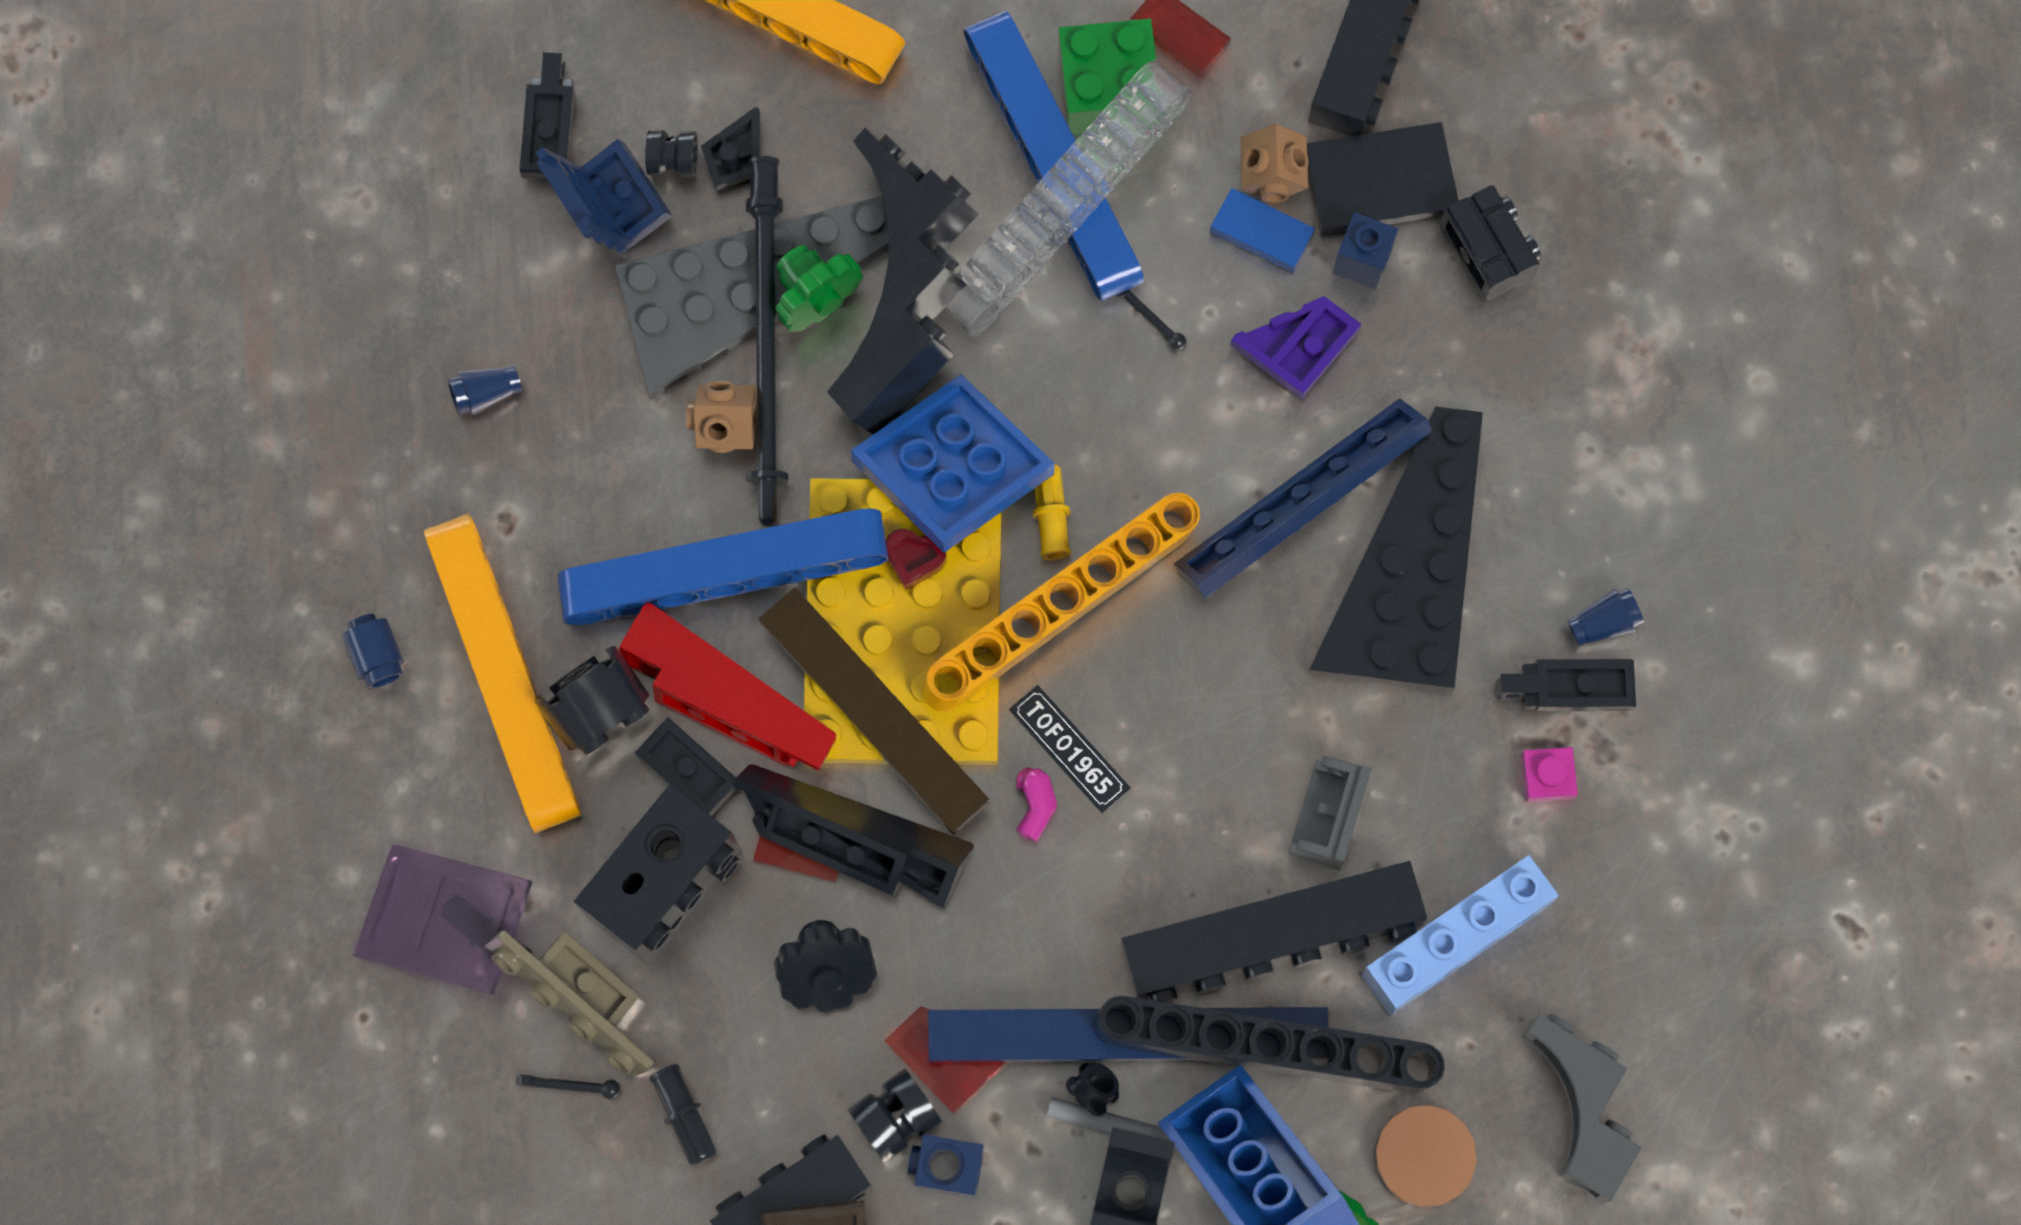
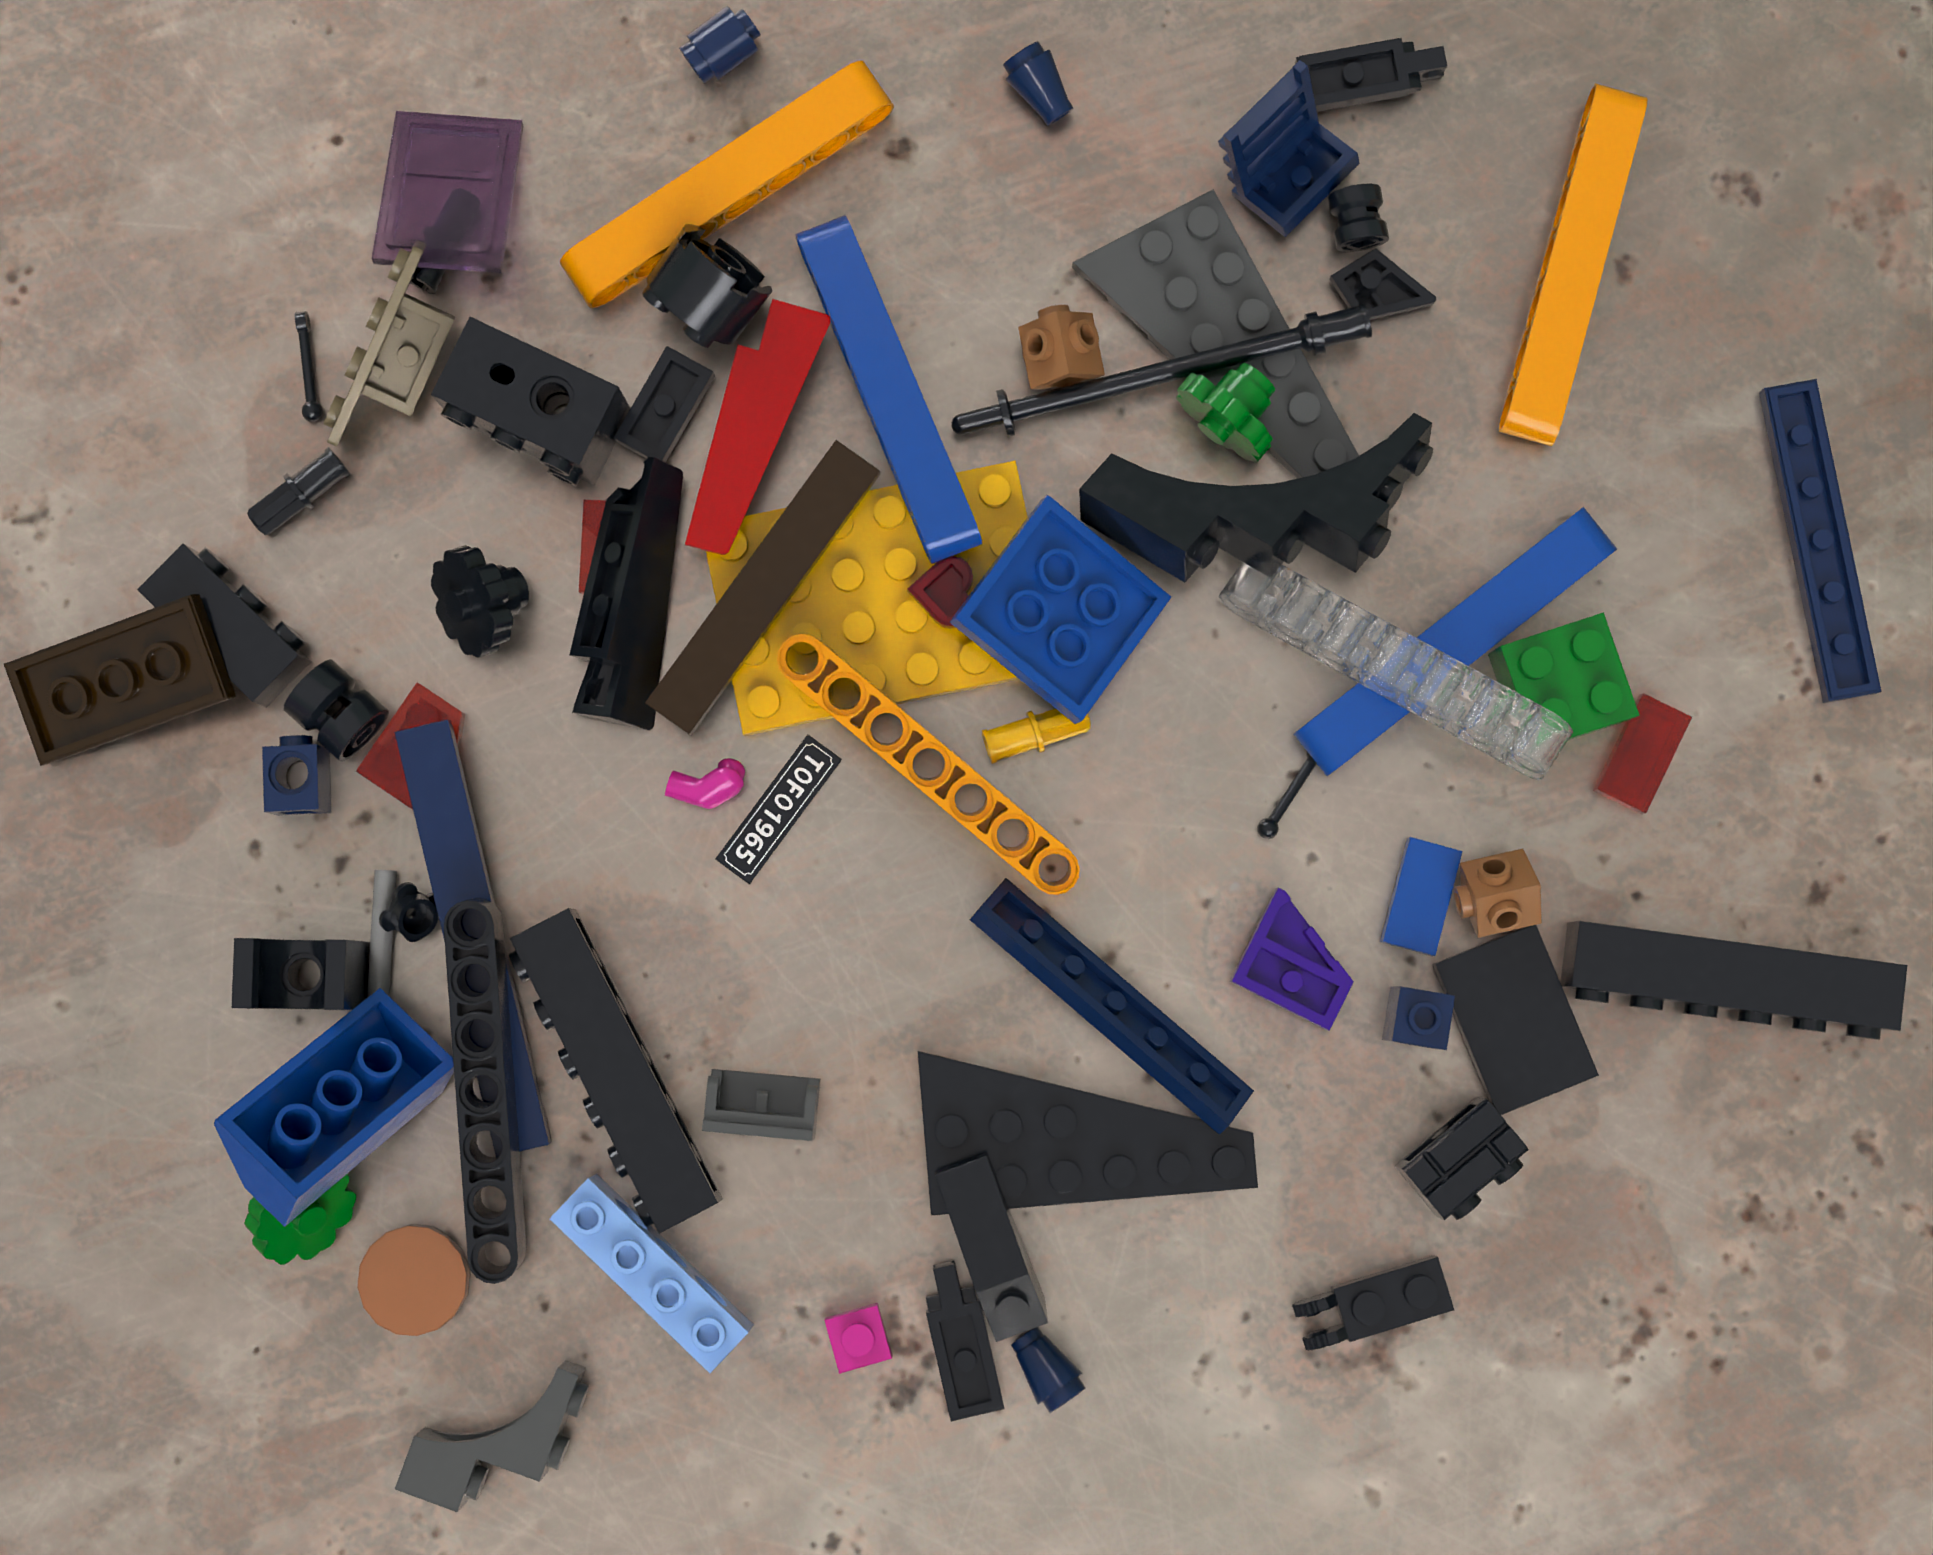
camera: 75 degrees right, 10 degrees up
none -> black slope [935,1152,1048,1342]
none -> black hinge [1292,1255,1454,1351]

